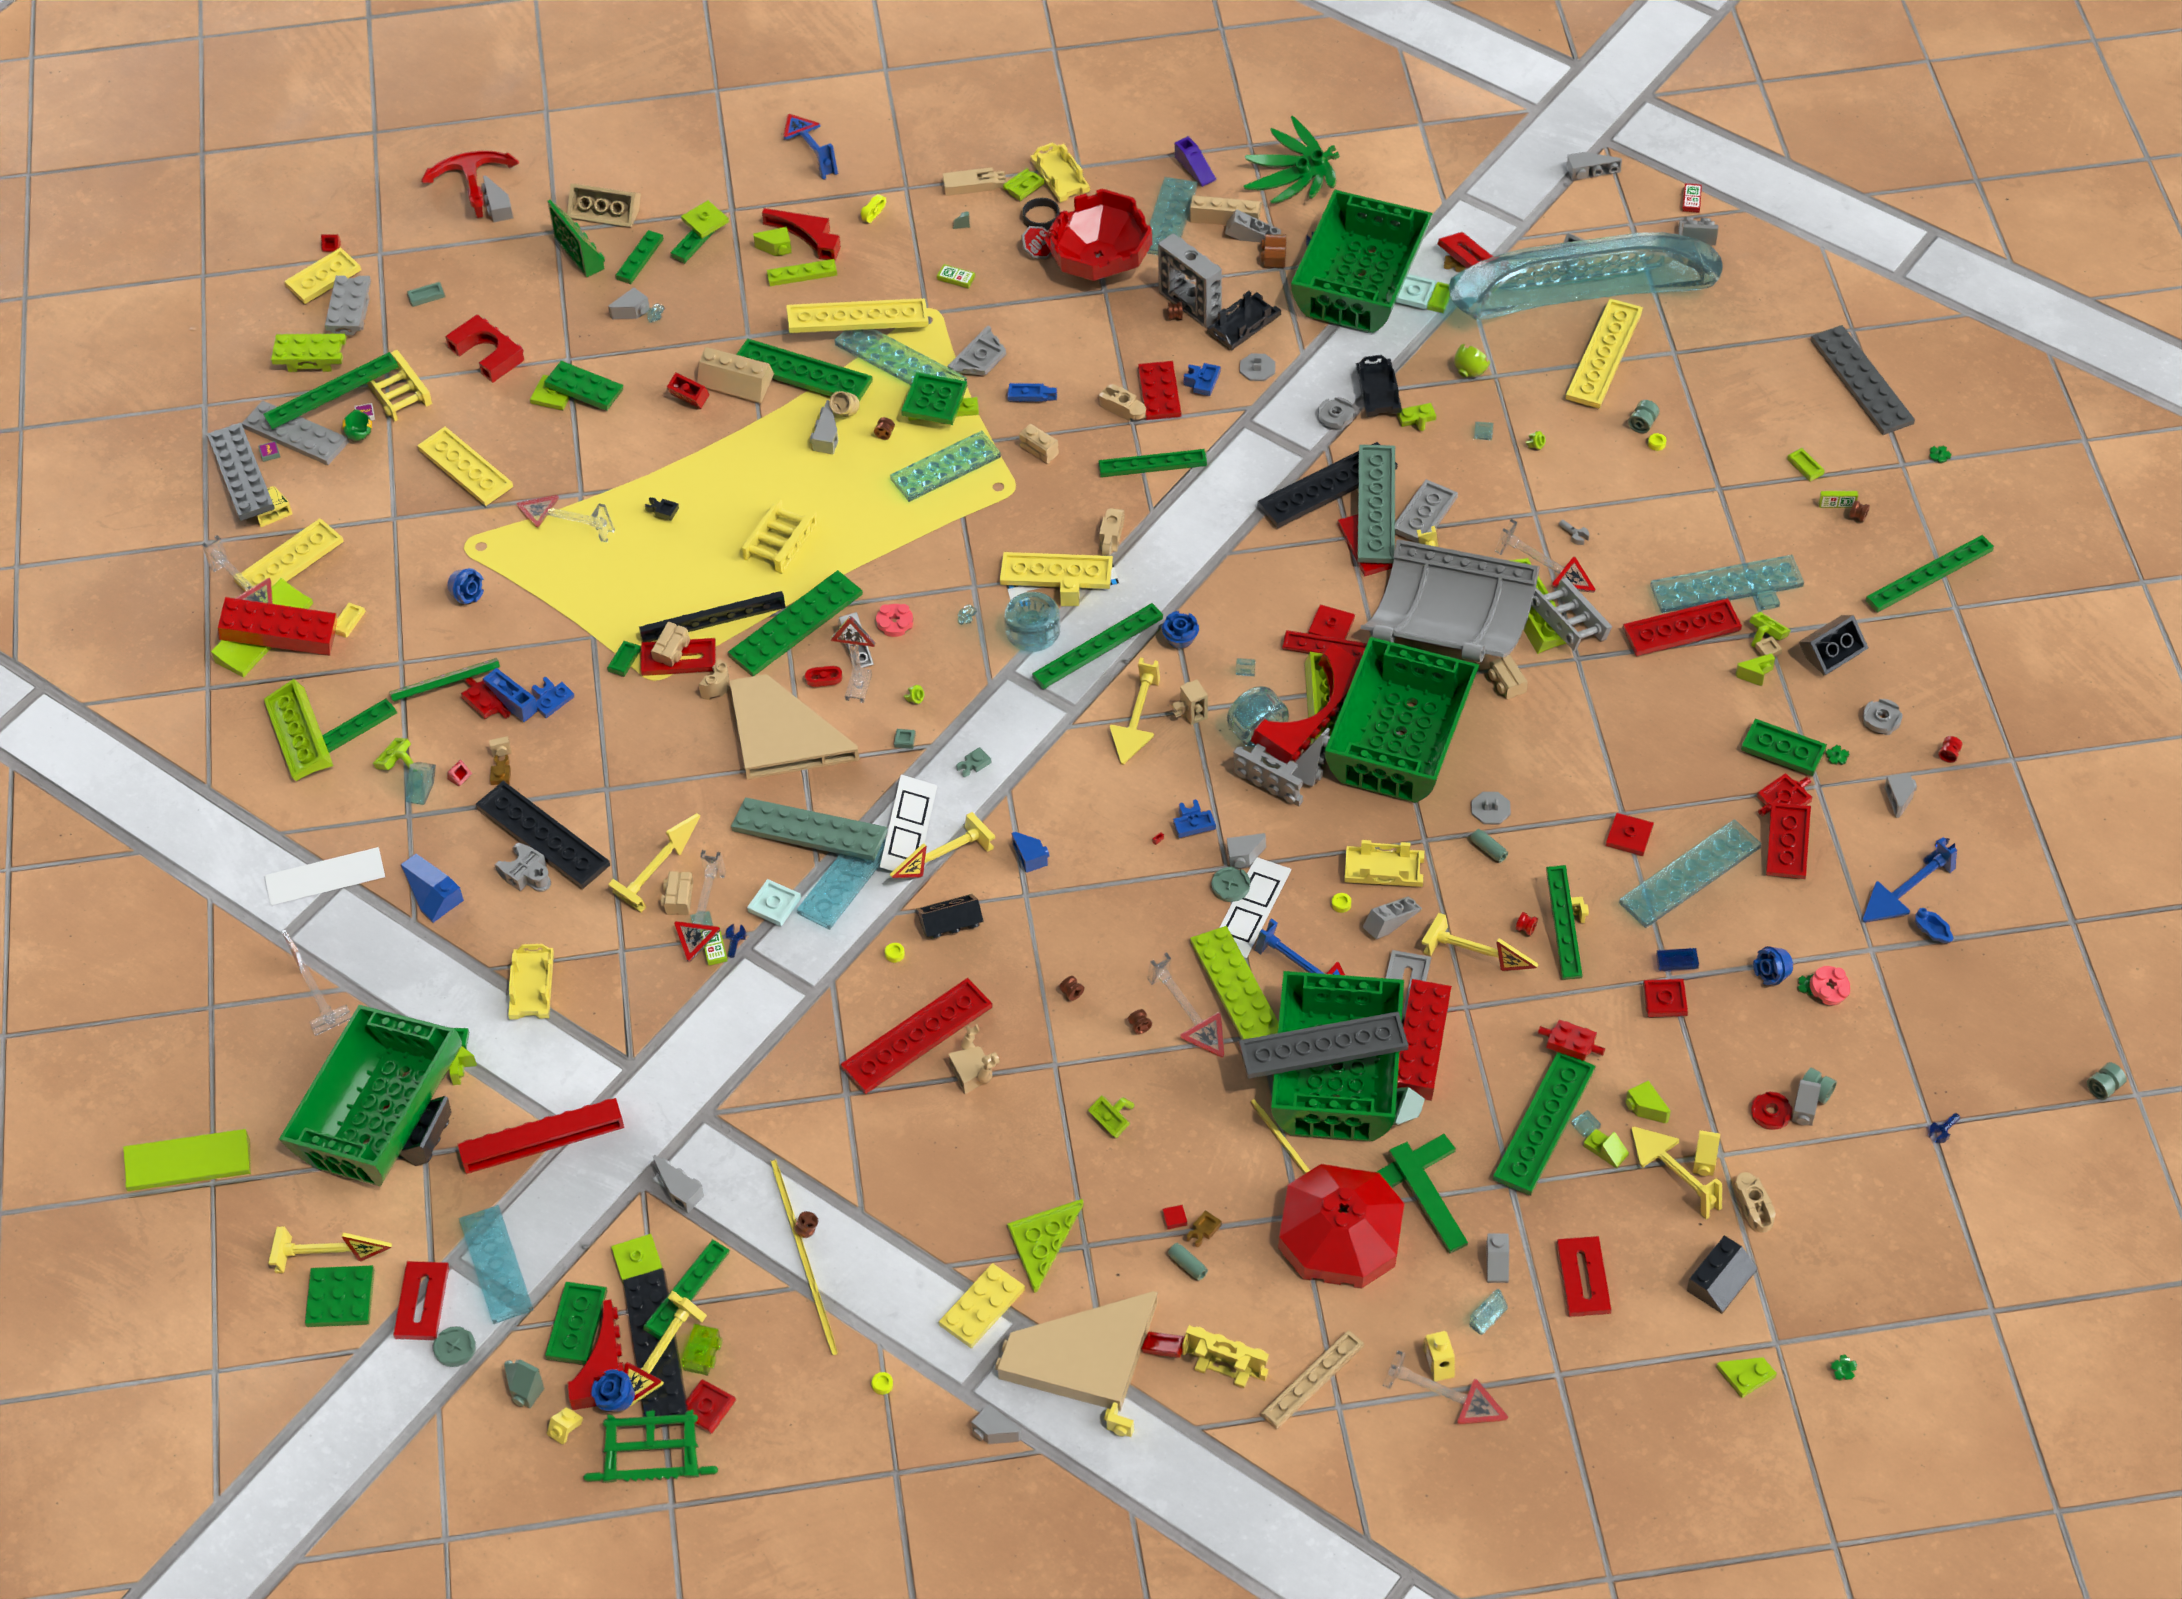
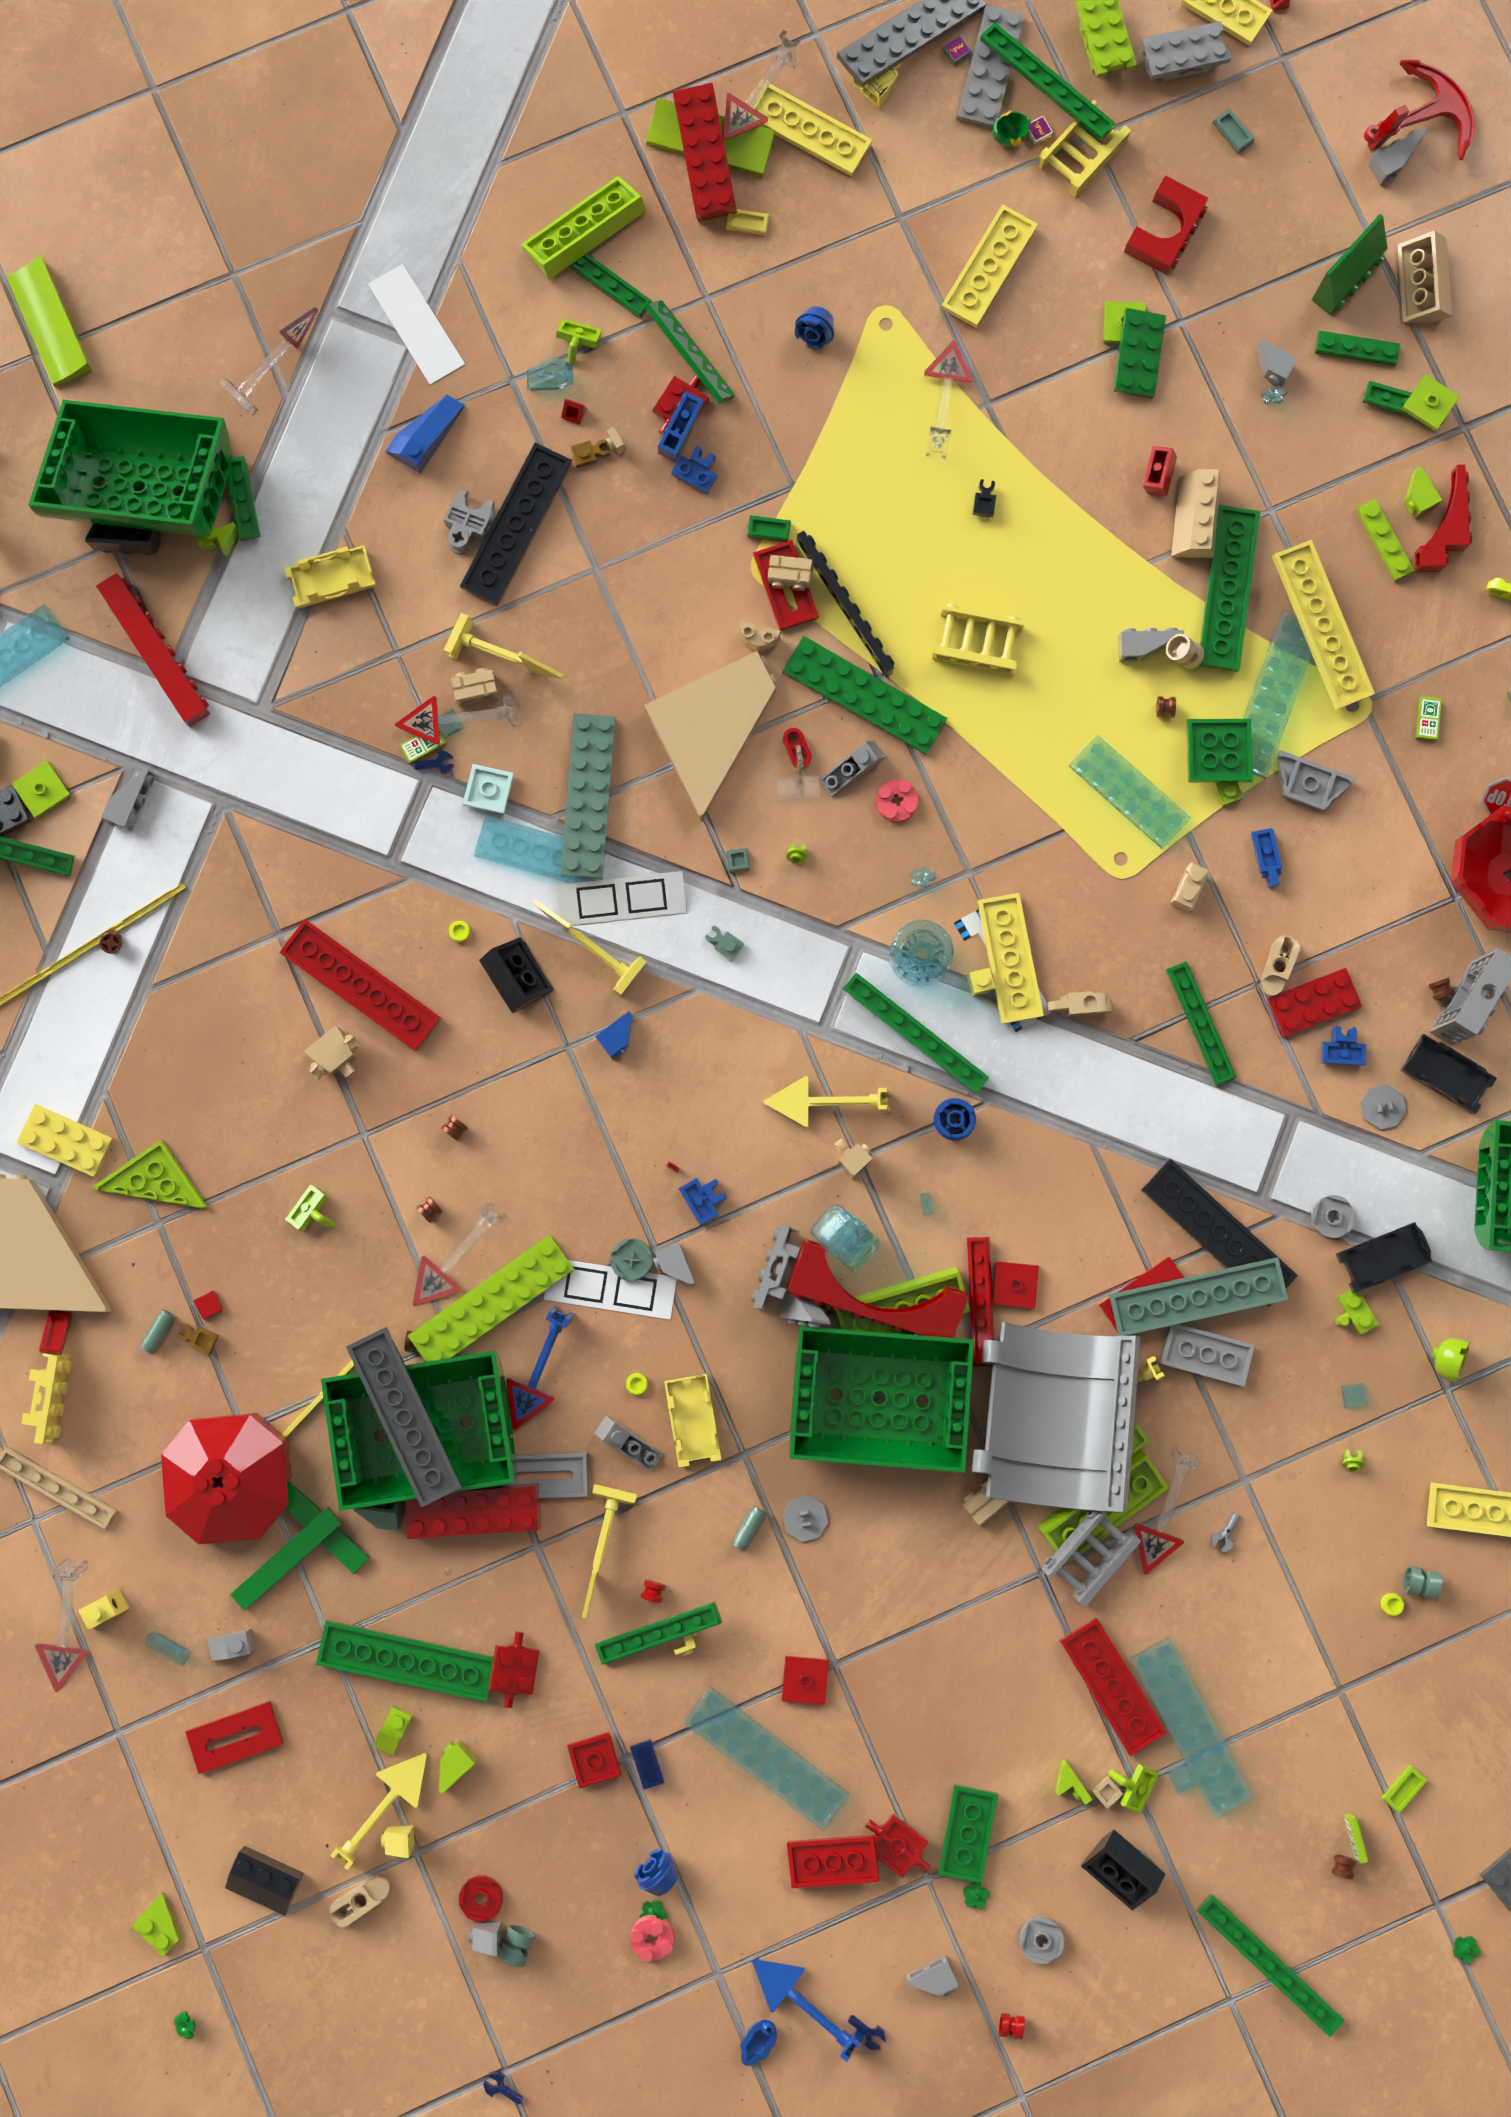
camera: 70 degrees right, 30 degrees up
clear light blue tile [1572,1110,1601,1138] -> none

